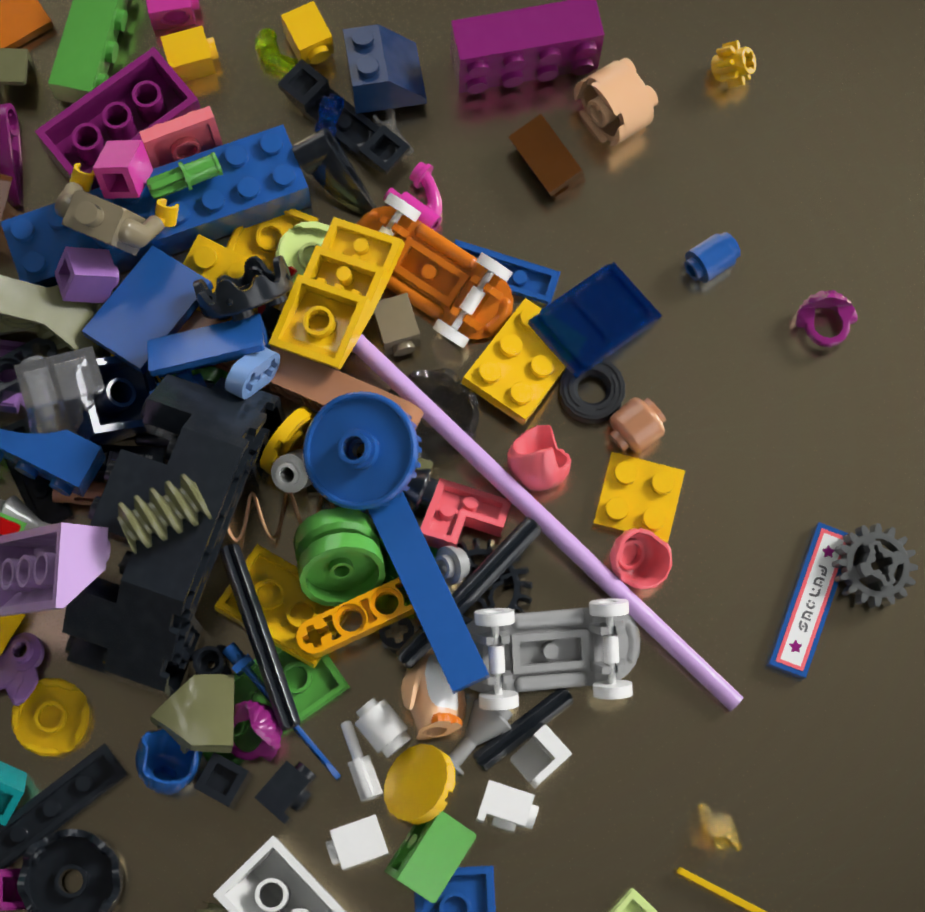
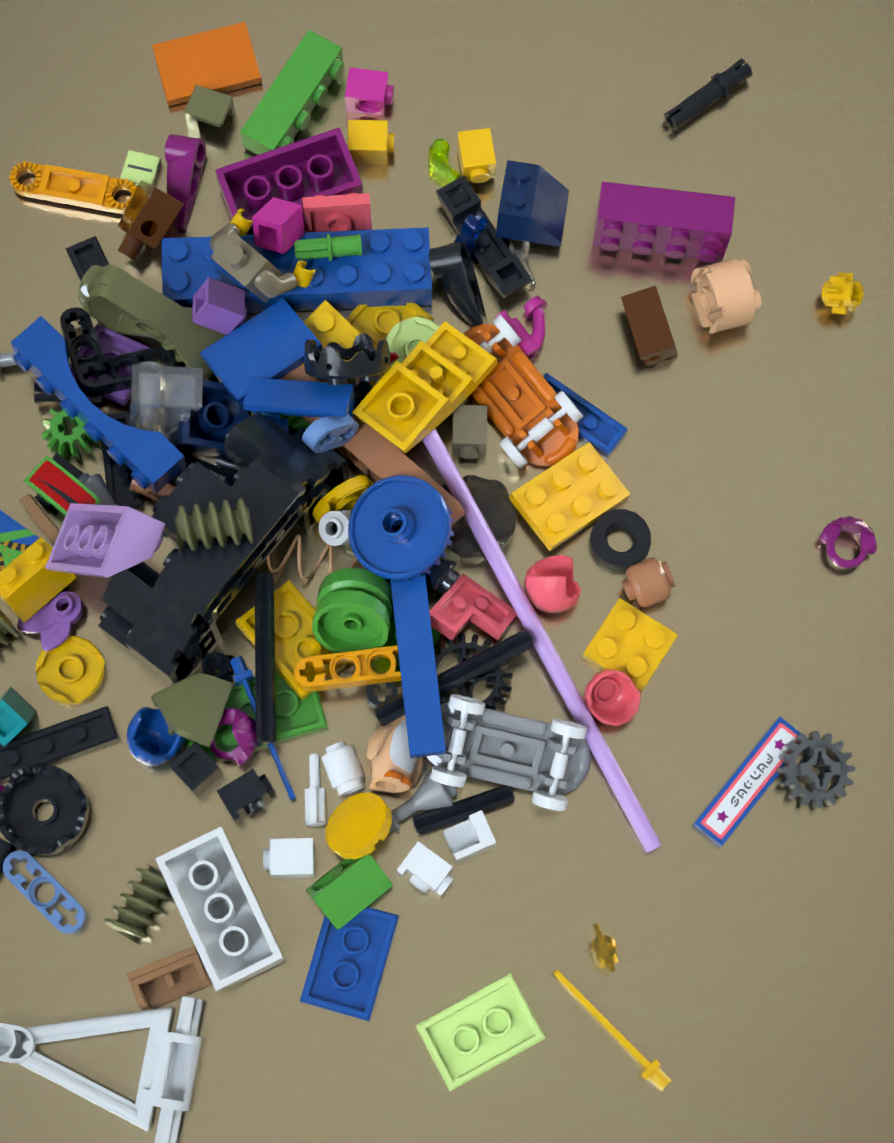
camera: 20 degrees right, 0 degrees up
light grey plate [435,545,470,585] -> none
clear blue piece [528,262,662,379] -> none
blue brick [684,232,741,283] -> none

